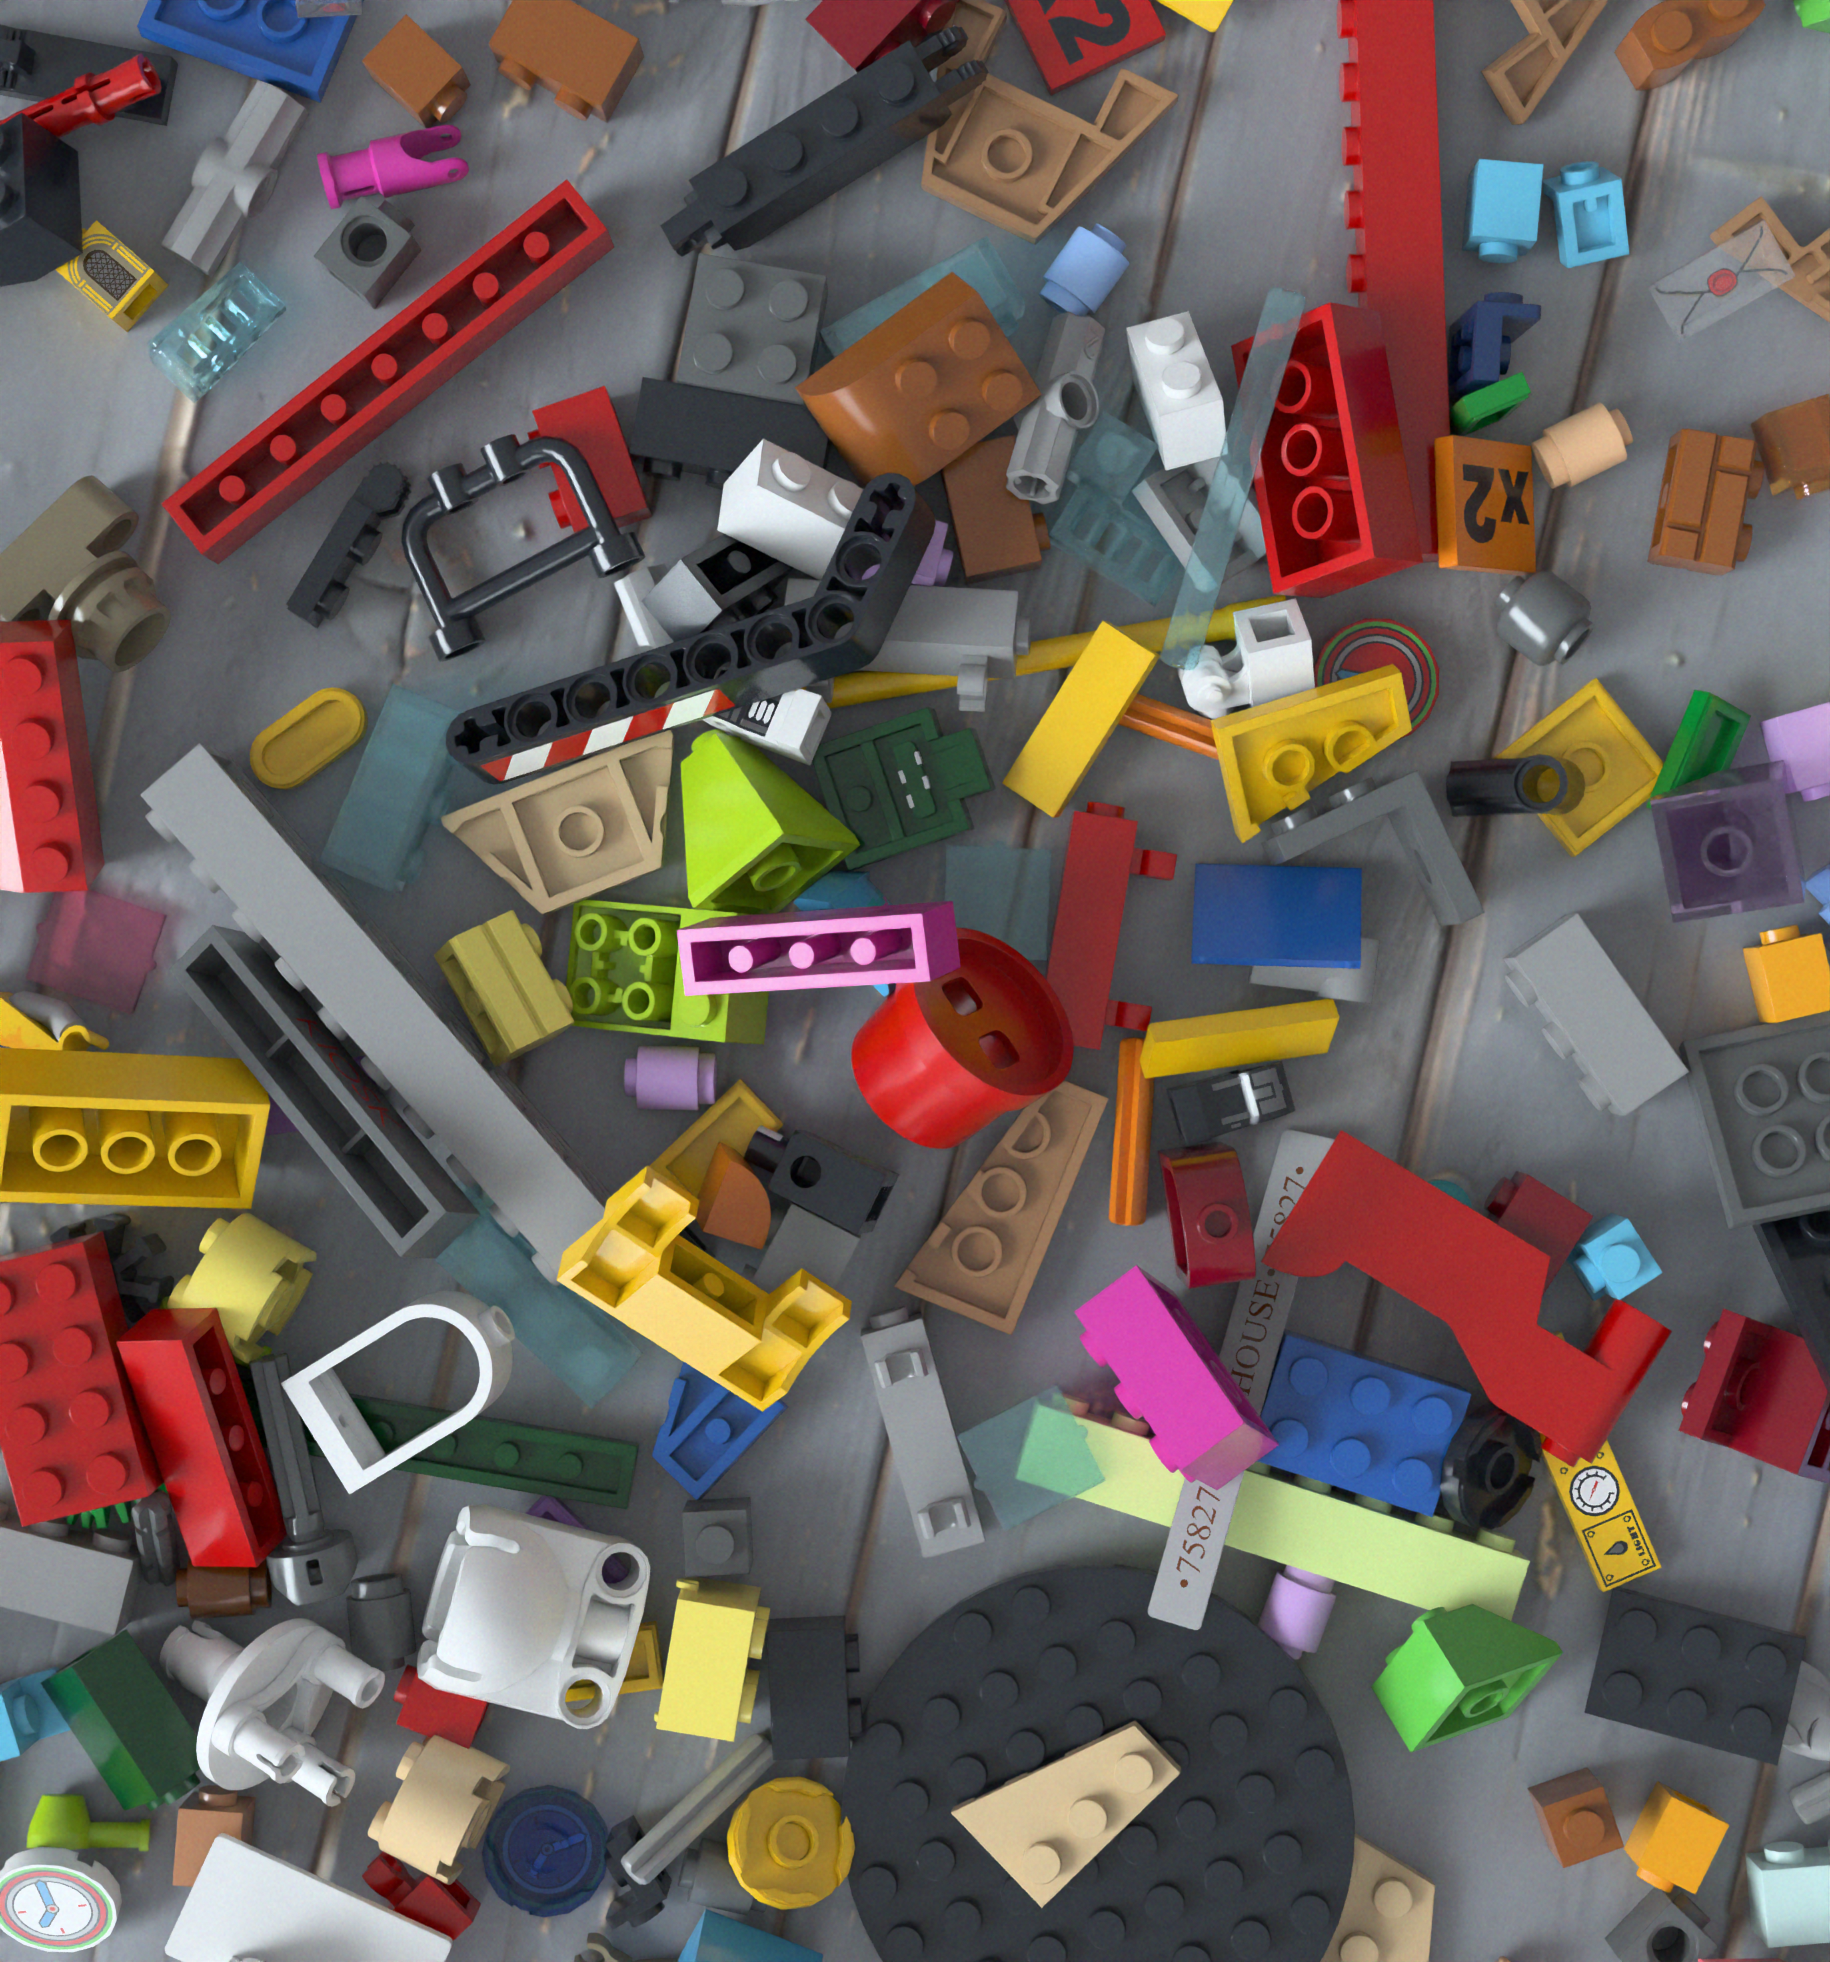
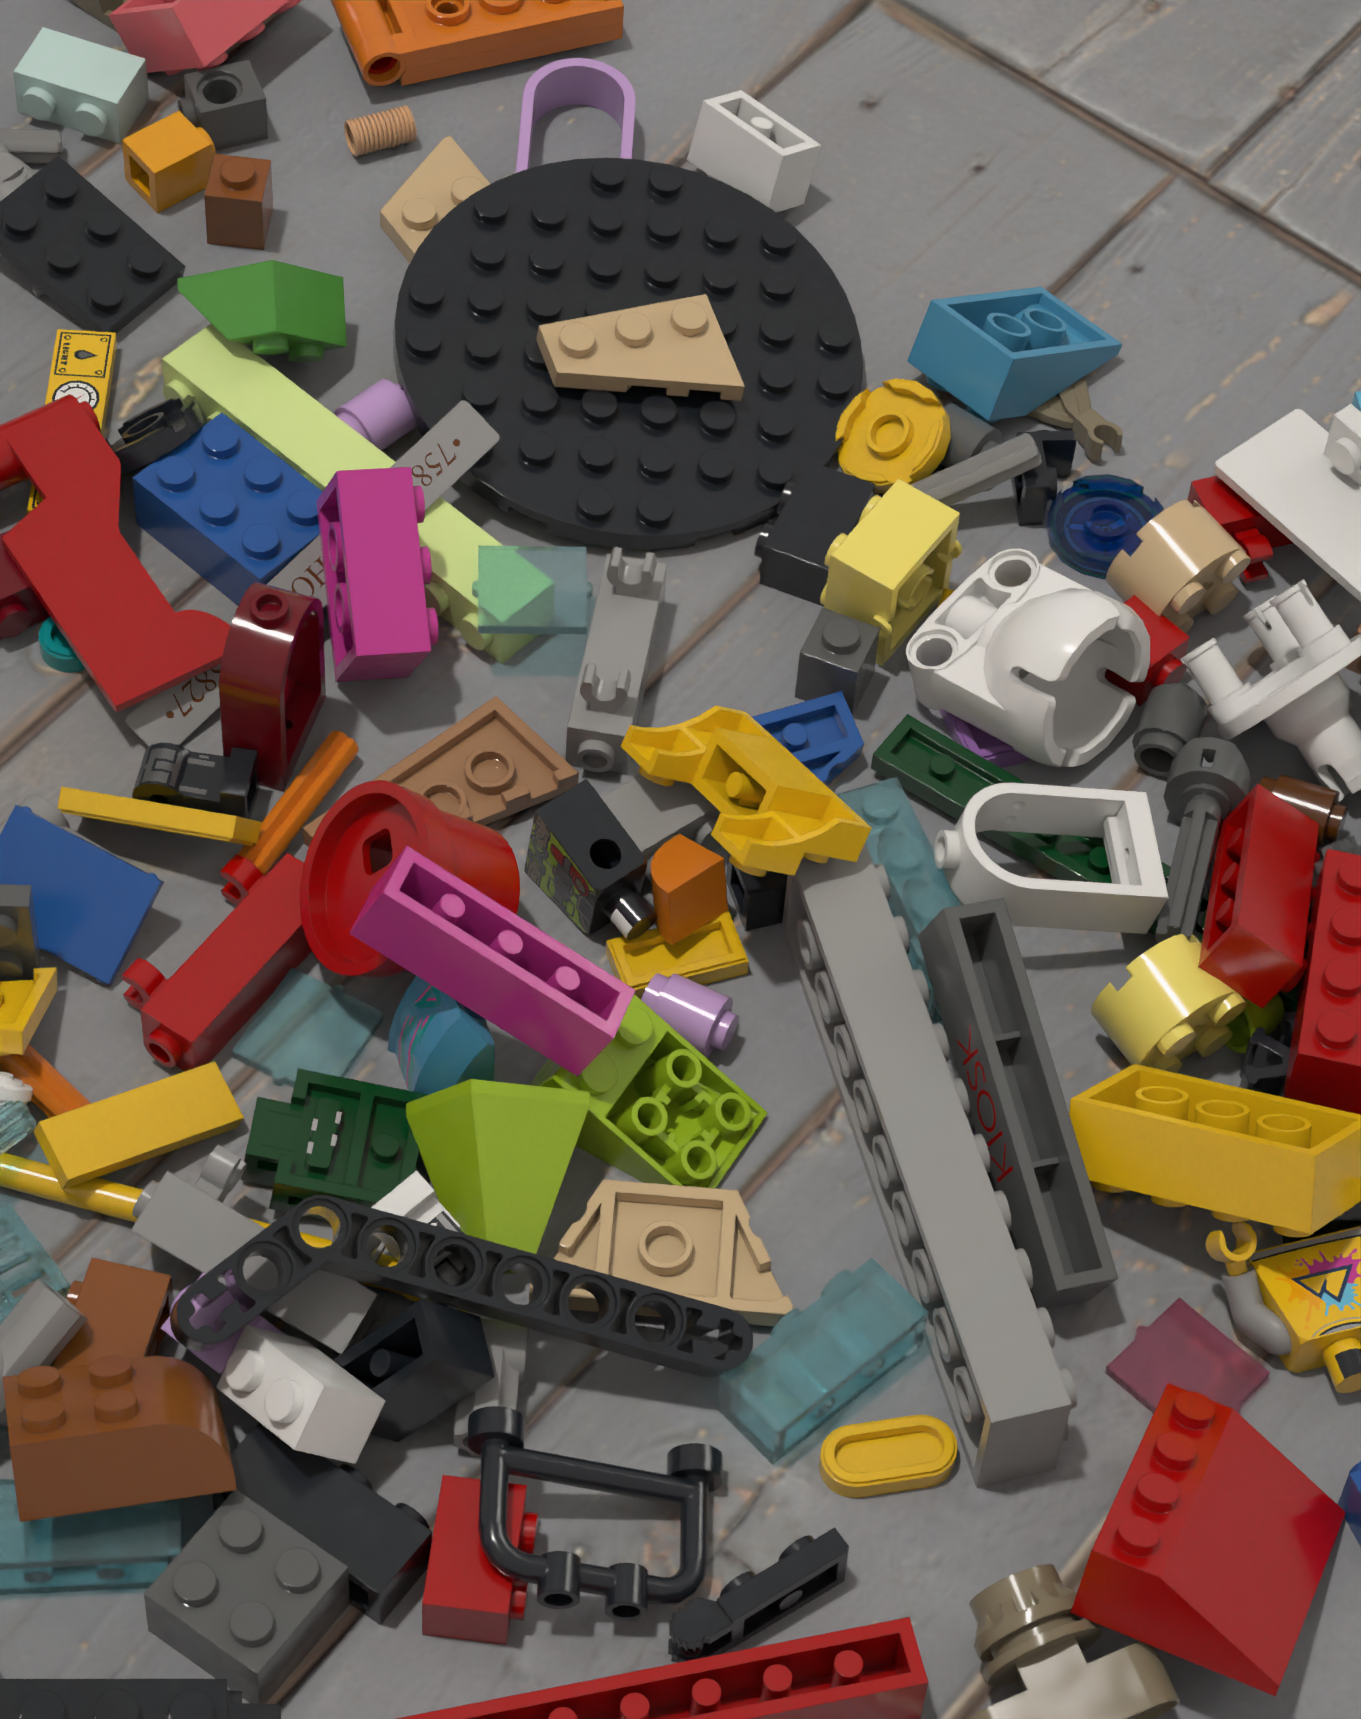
camera: 160 degrees left, 35 degrees down
light yellow brick [434,910,575,1067] -> none

